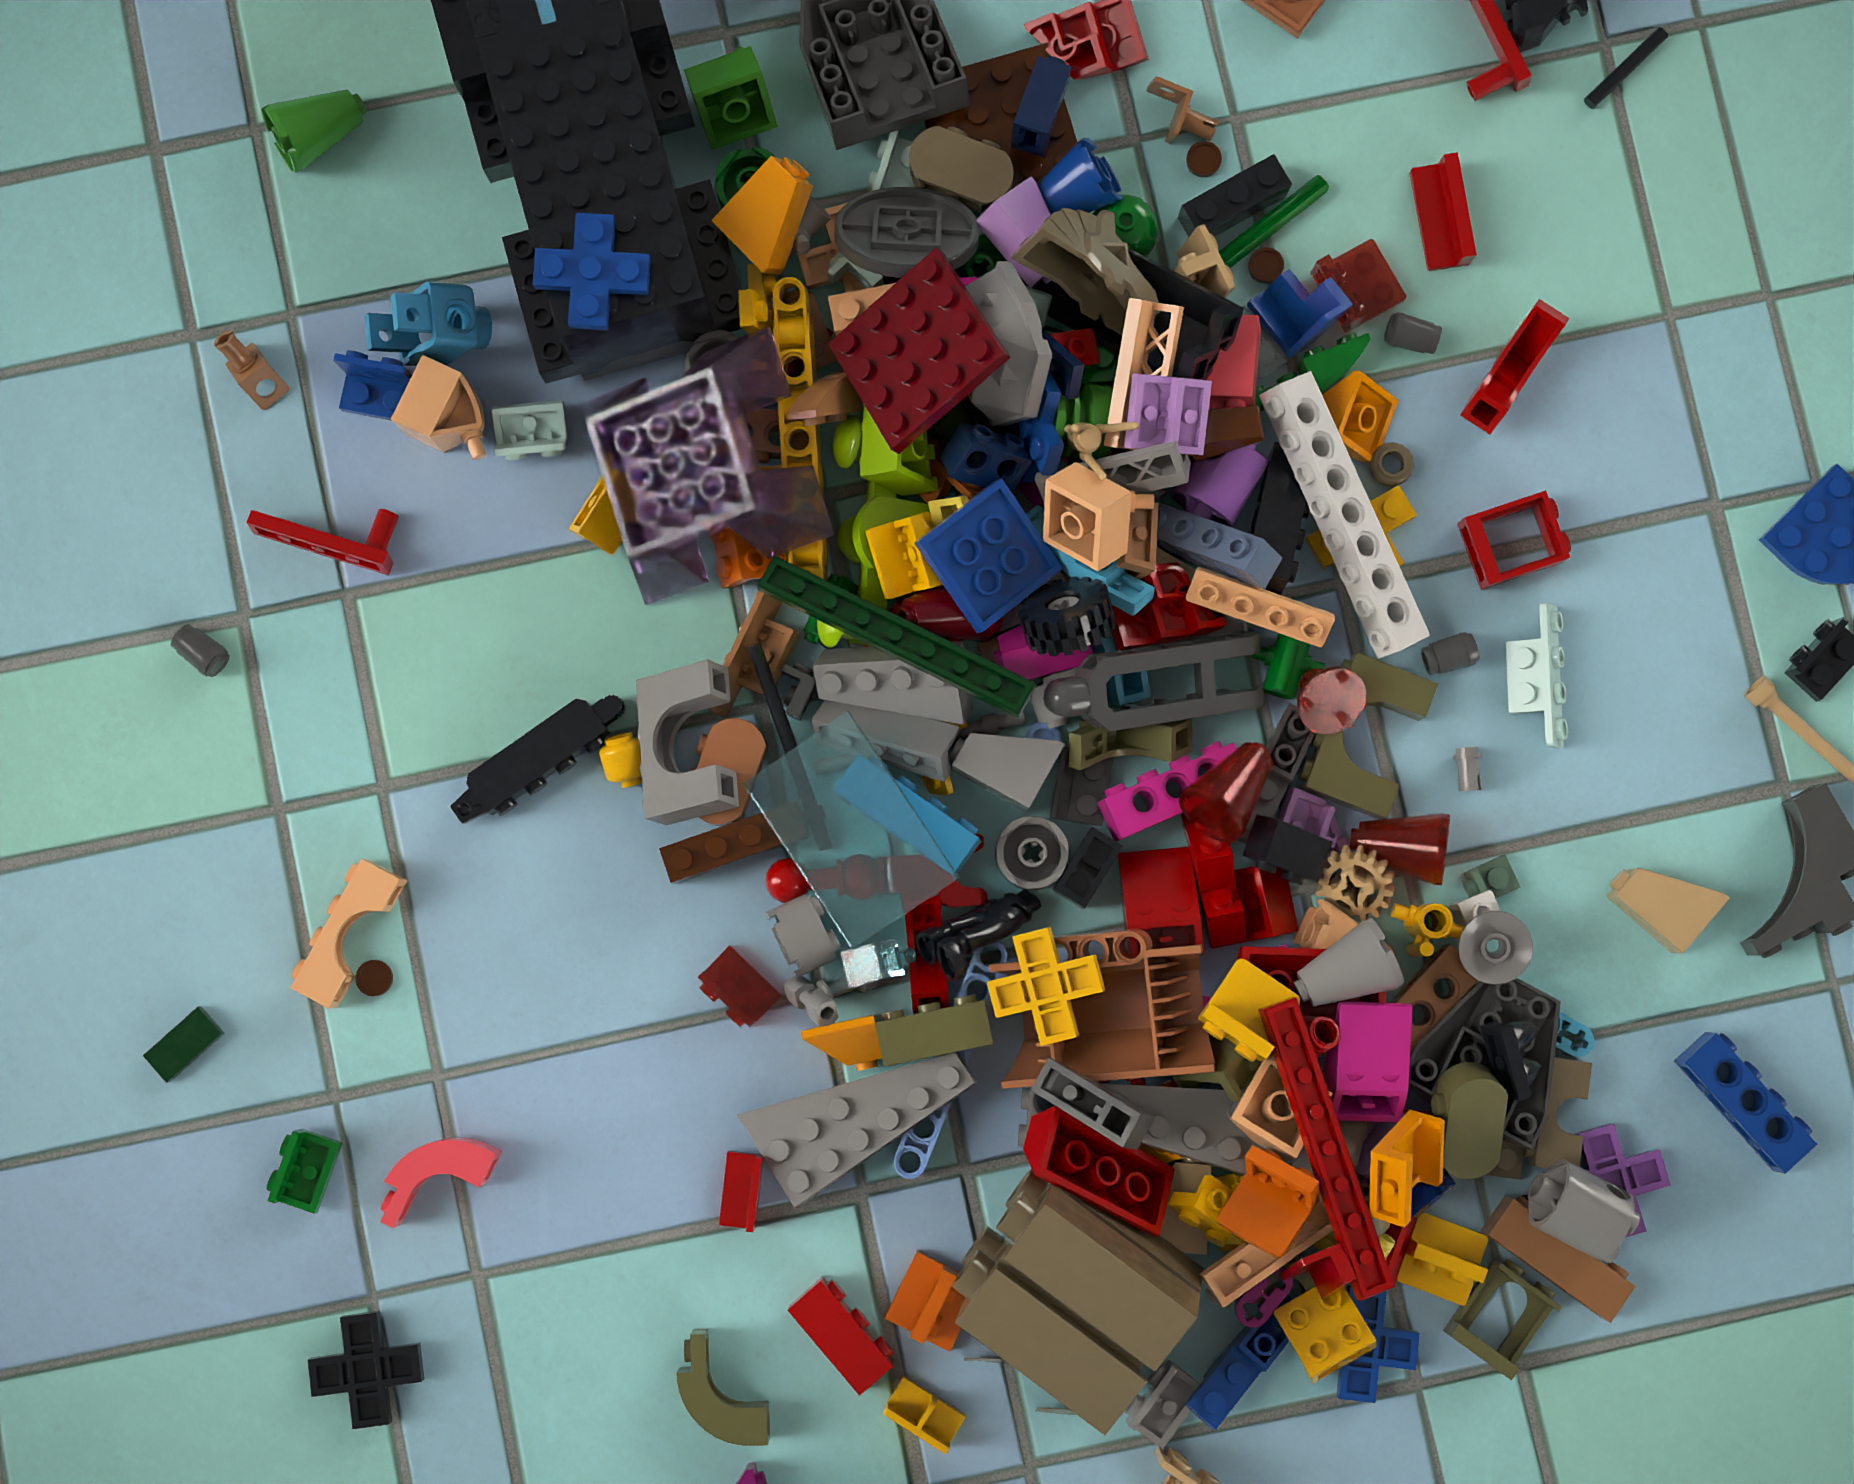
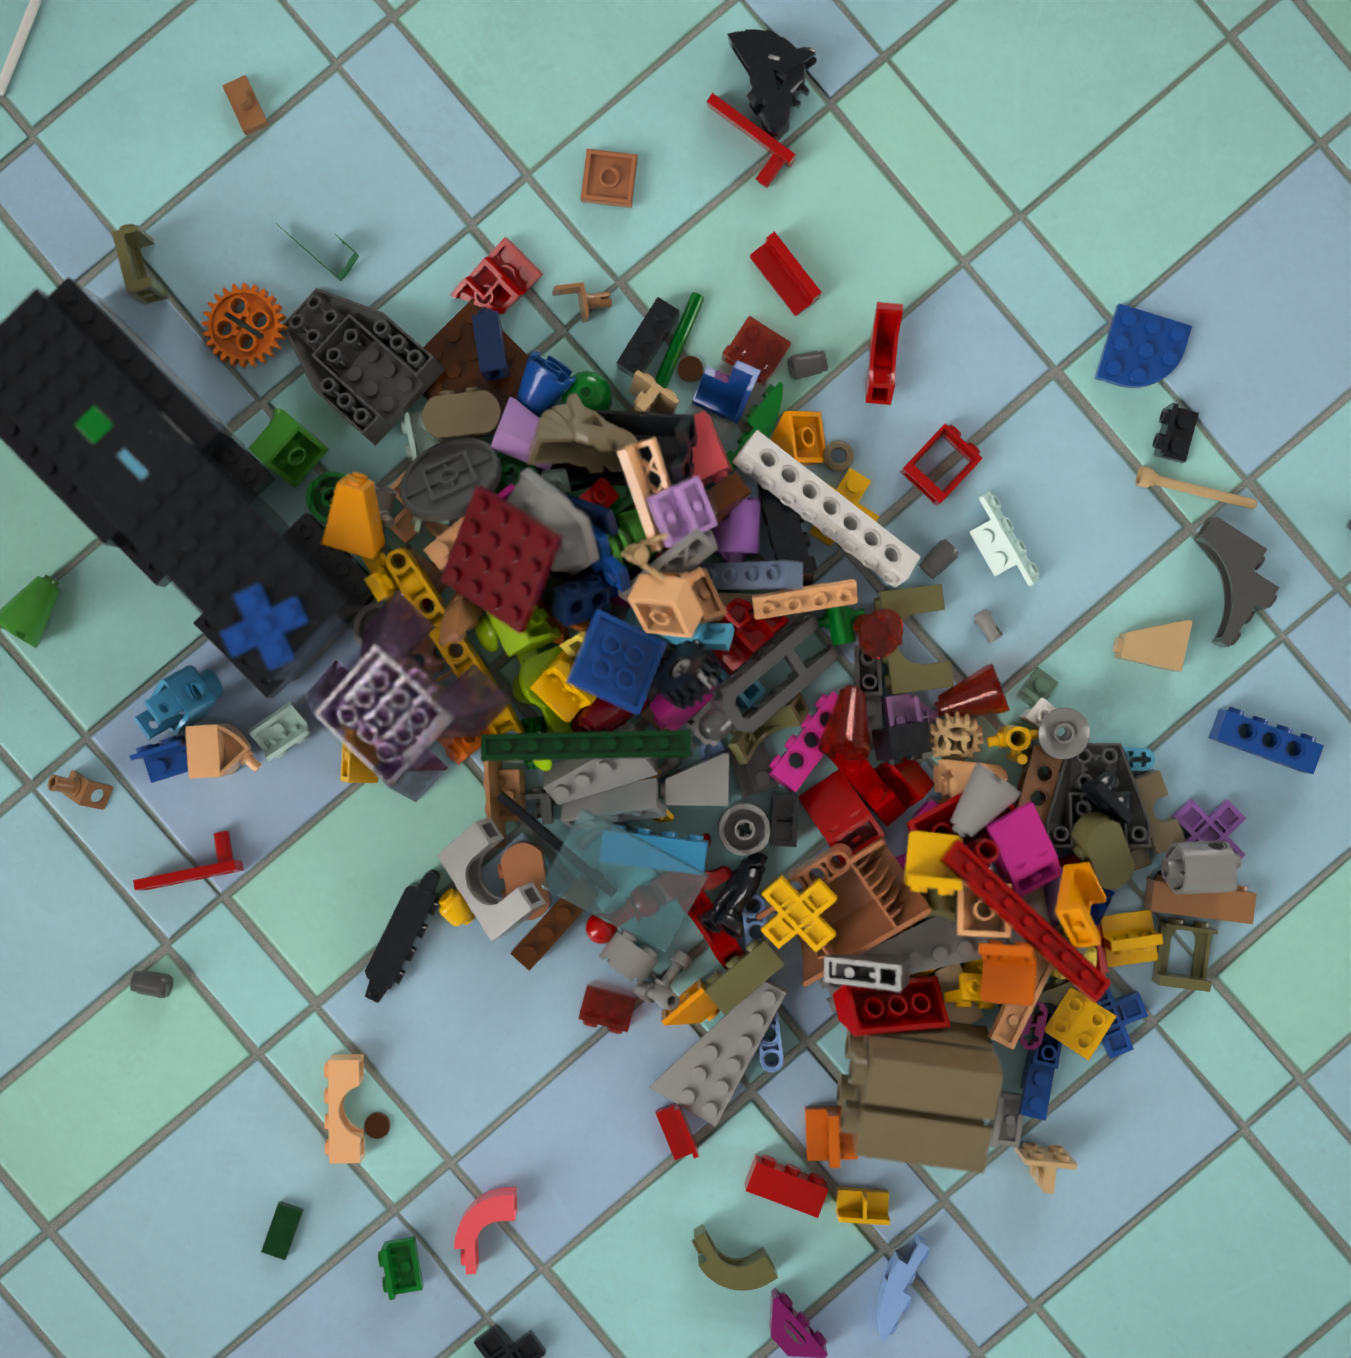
camera: 35 degrees left, 5 degrees up
clear light blue brick [840,939,916,988] -> none
reddish brown piece [1186,141,1222,177] -> none
red panel [1281,1243,1357,1299] -> none
black bar [1584,27,1668,109] -> none

